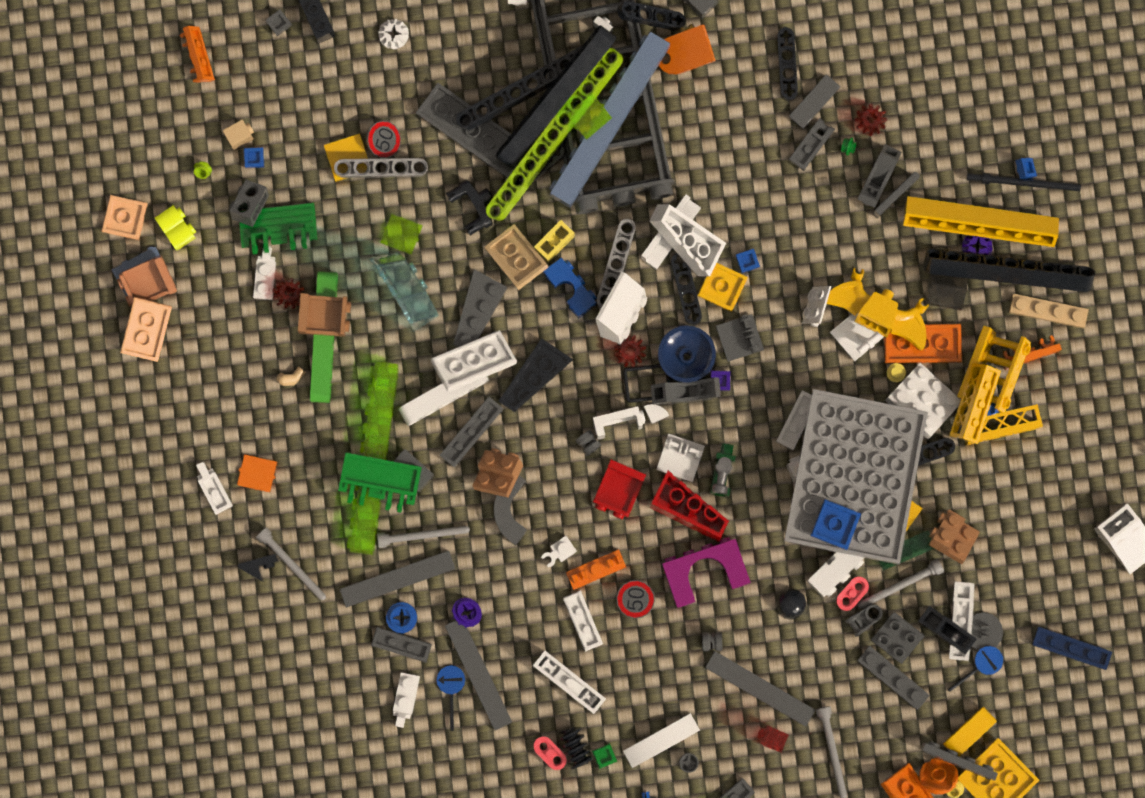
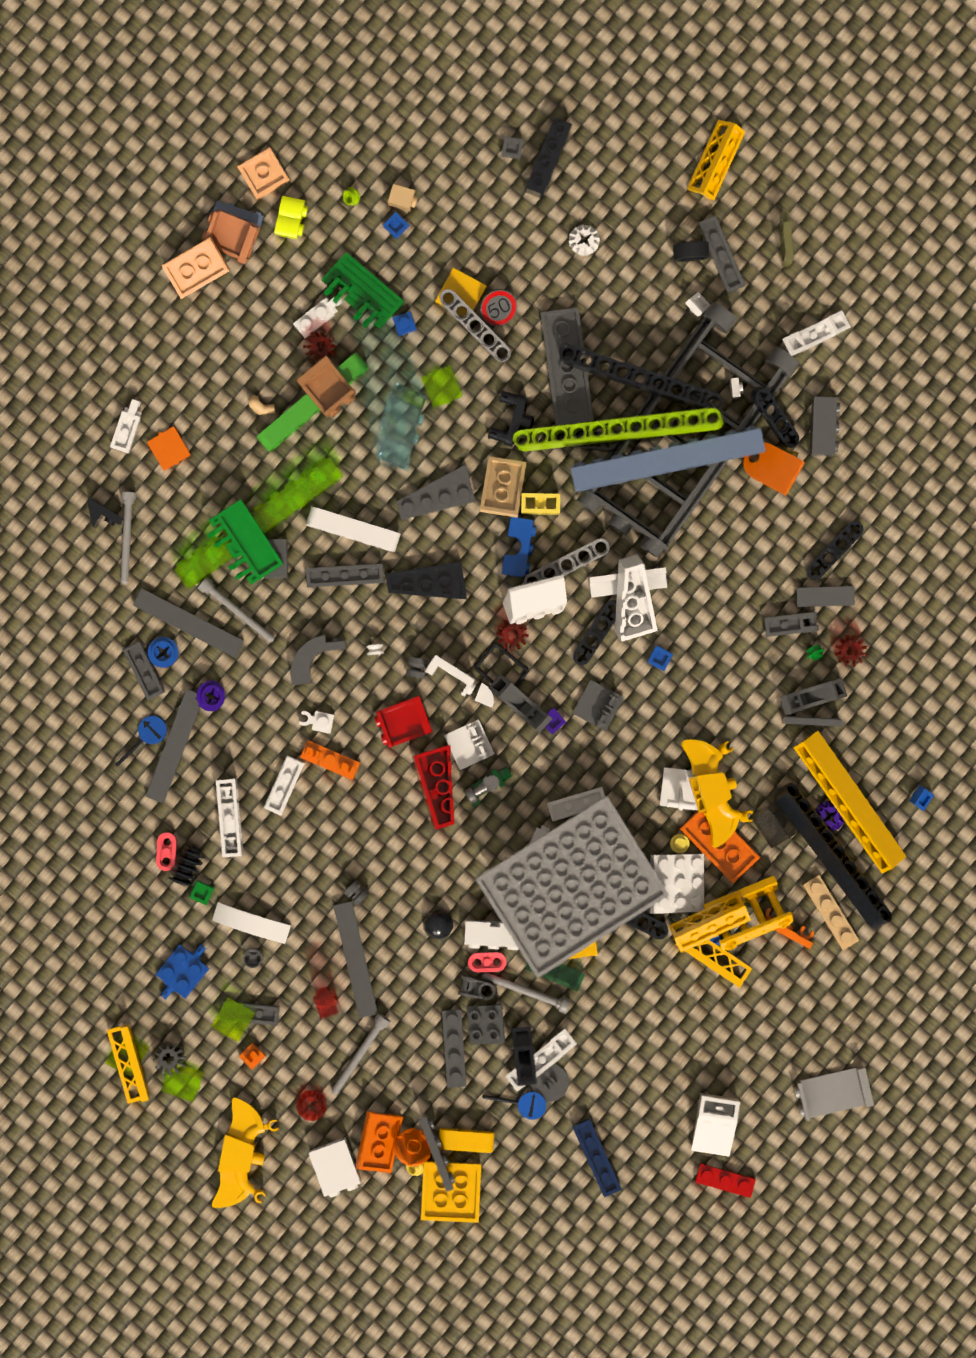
camera: 40 degrees right, 5 degrees up
orange plate [179,26,215,83] -> none
dark grey brick [229,180,269,227] -> none
white hinge [393,673,420,728] -> none
white tile [431,330,517,392] -> none
medium nougat plate [472,448,523,498] -> none
black beam [495,25,616,168] -> none
clear neon green piece [567,93,612,140] -> none
piece [616,580,655,619] -> none
dark blue dish [658,326,716,383] -> none
magenta arch [662,537,751,608] -> none
yellow tile [697,263,748,312] -> none
white hinge [802,286,831,327] -> none
blue plate [810,499,861,550] -> none
medium nougat plate [929,509,980,564] -> none
black bar [966,172,1081,192] -> none
none -> white bush [366,644,384,655]
none -> blue plate [393,311,417,336]

